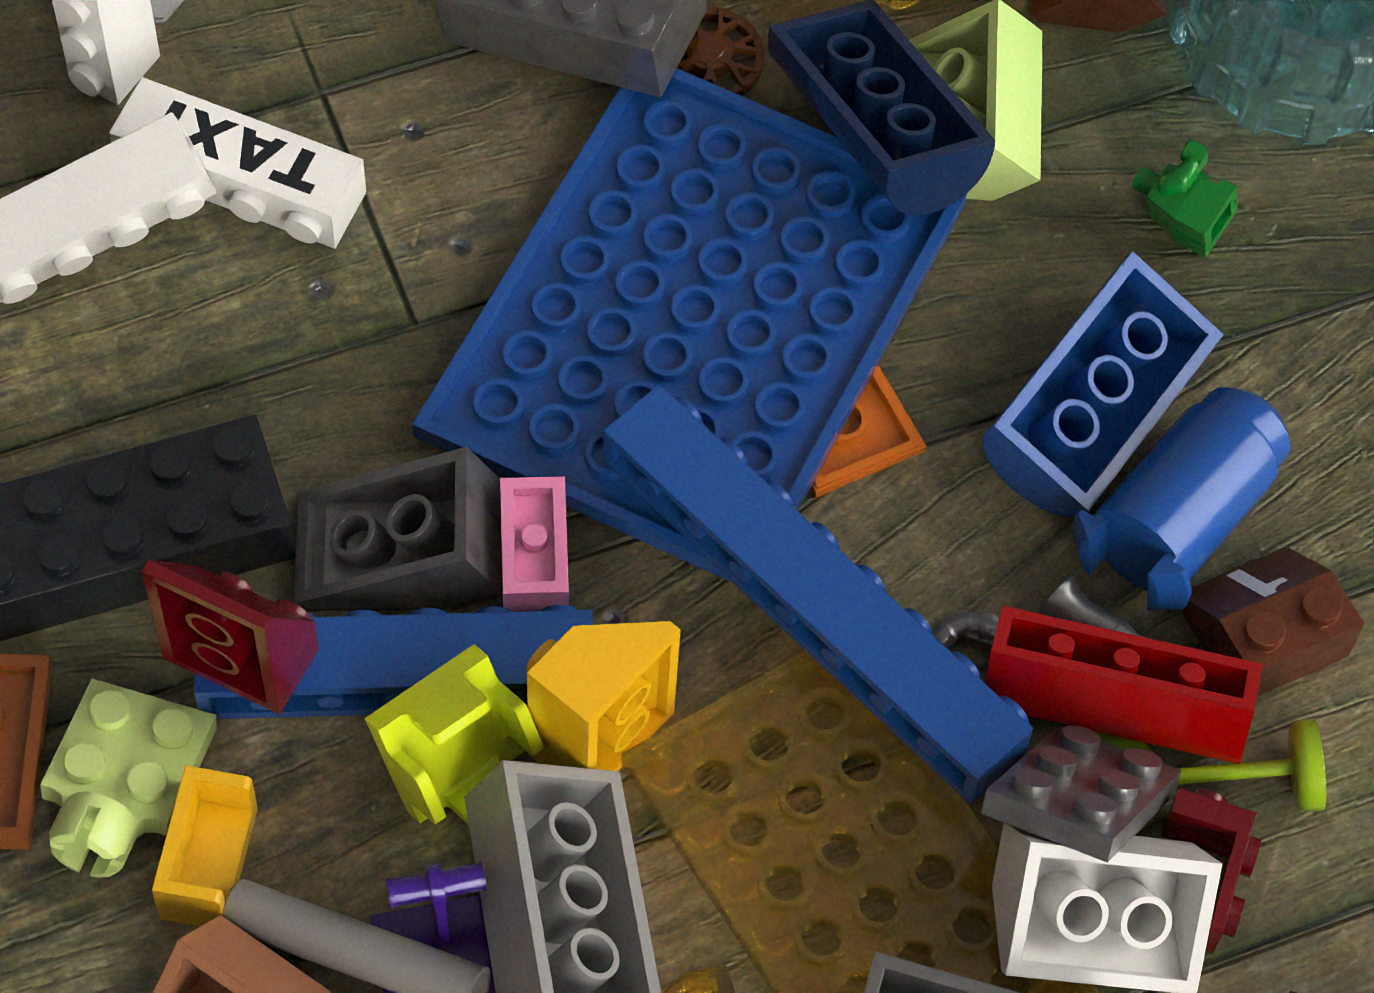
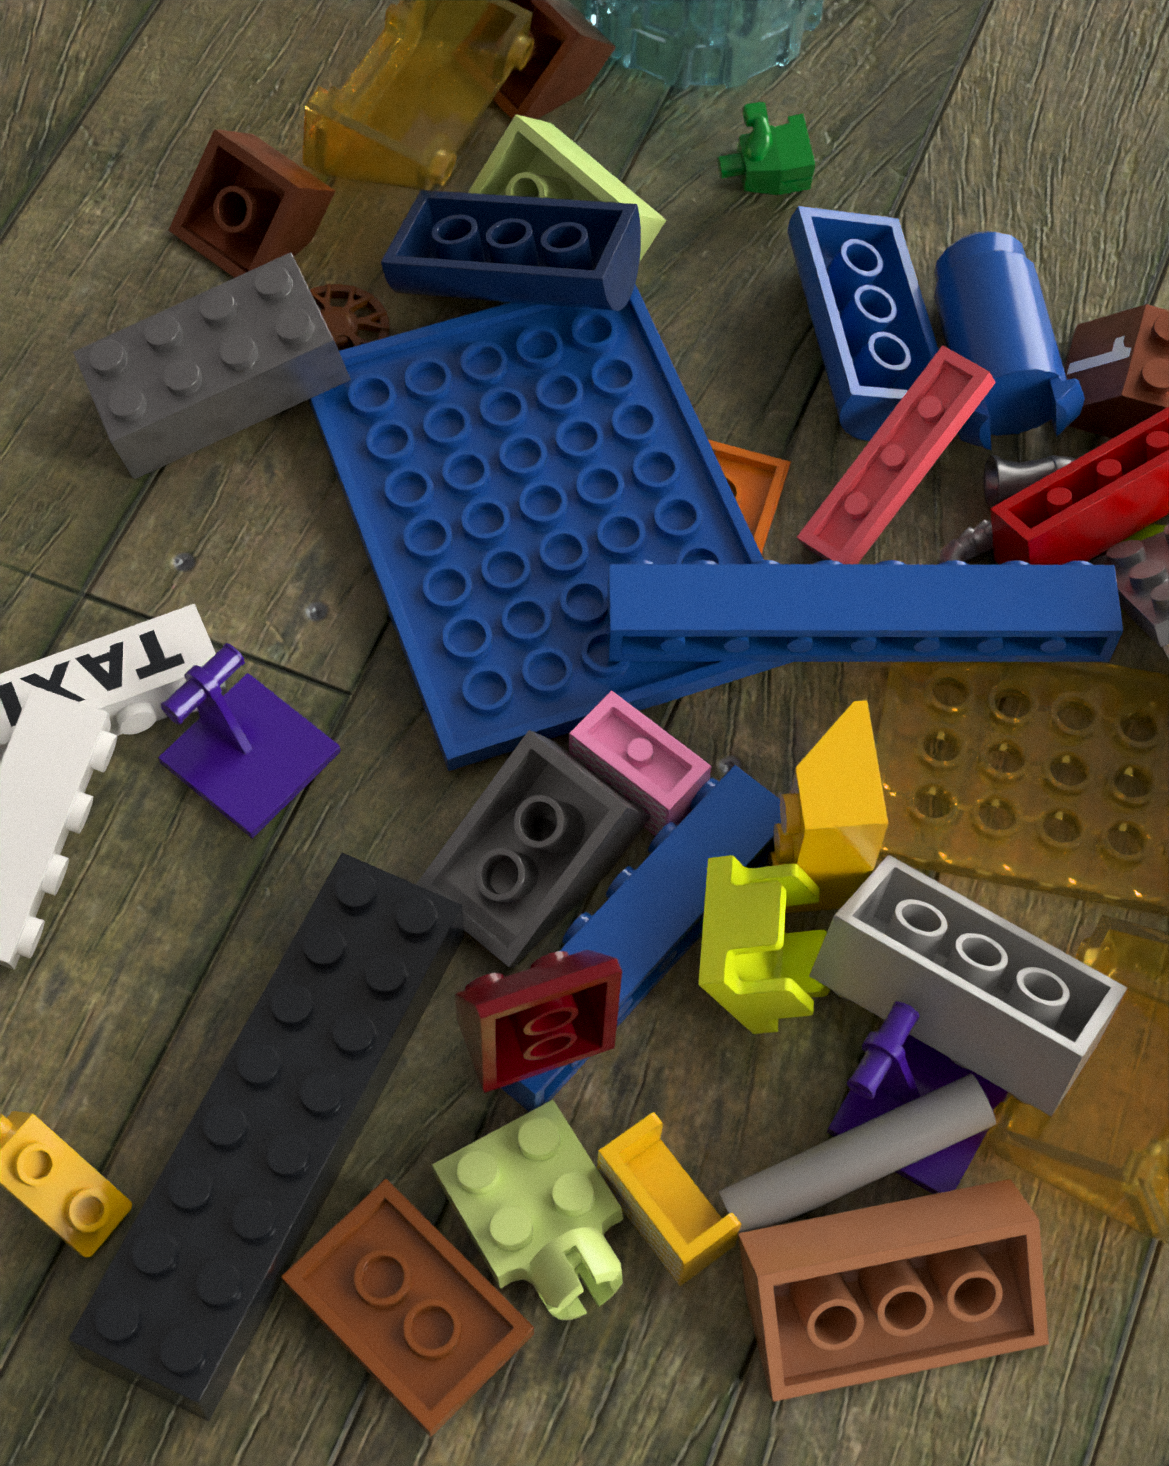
camera: 45 degrees left, 0 degrees up
none -> dark purple plate [158,643,341,839]
none -> coral plate [797,345,996,564]

